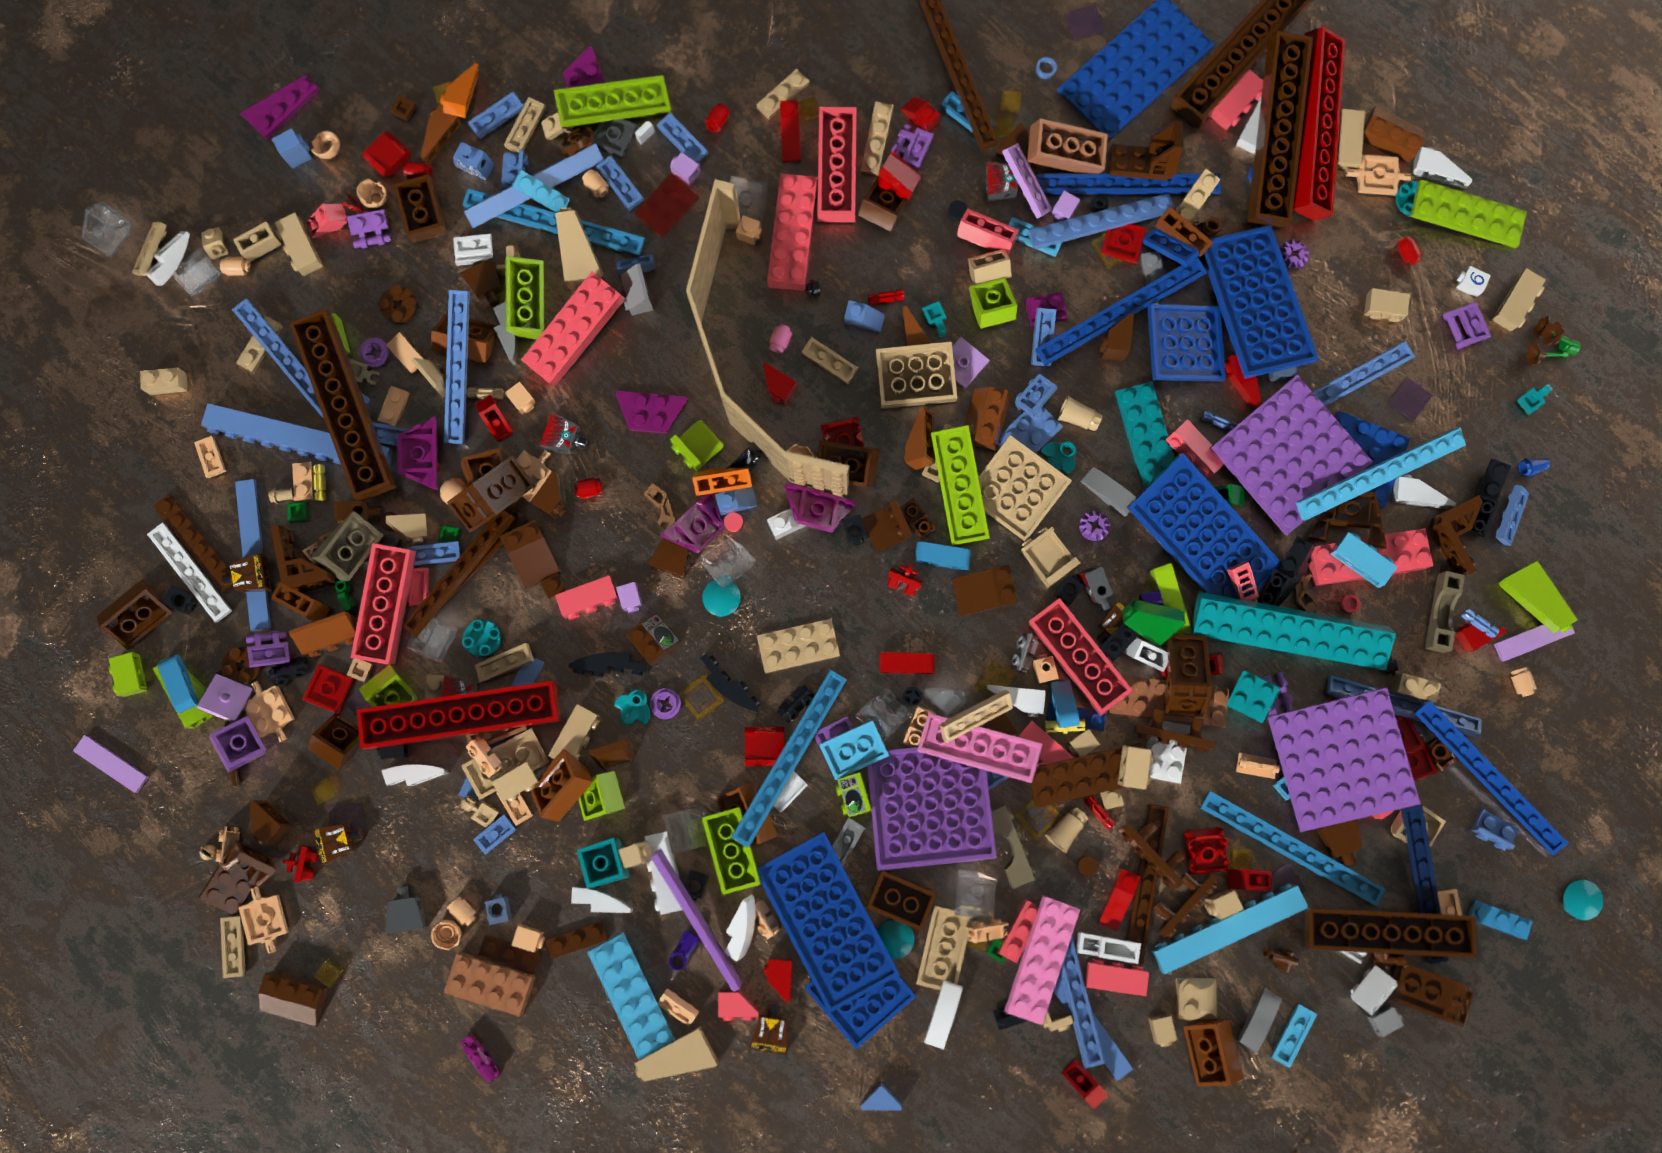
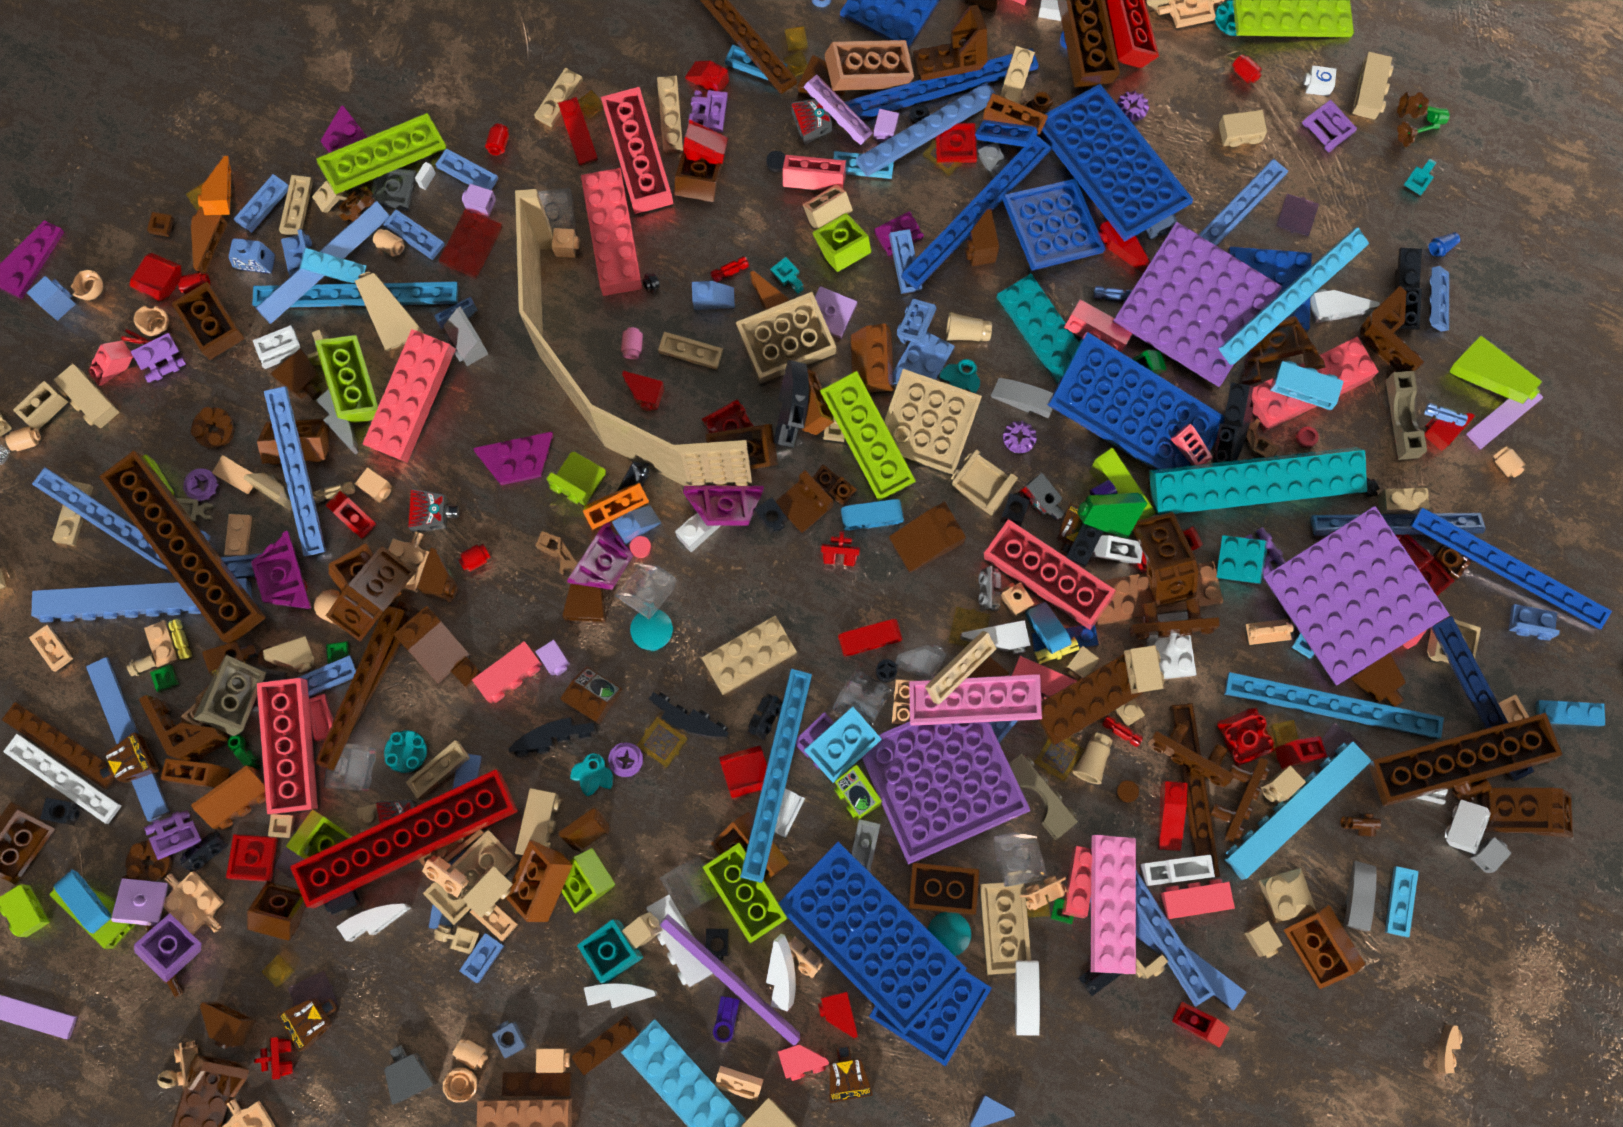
camera: 20 degrees left, 5 degrees down
none -> black slope [773,360,809,447]

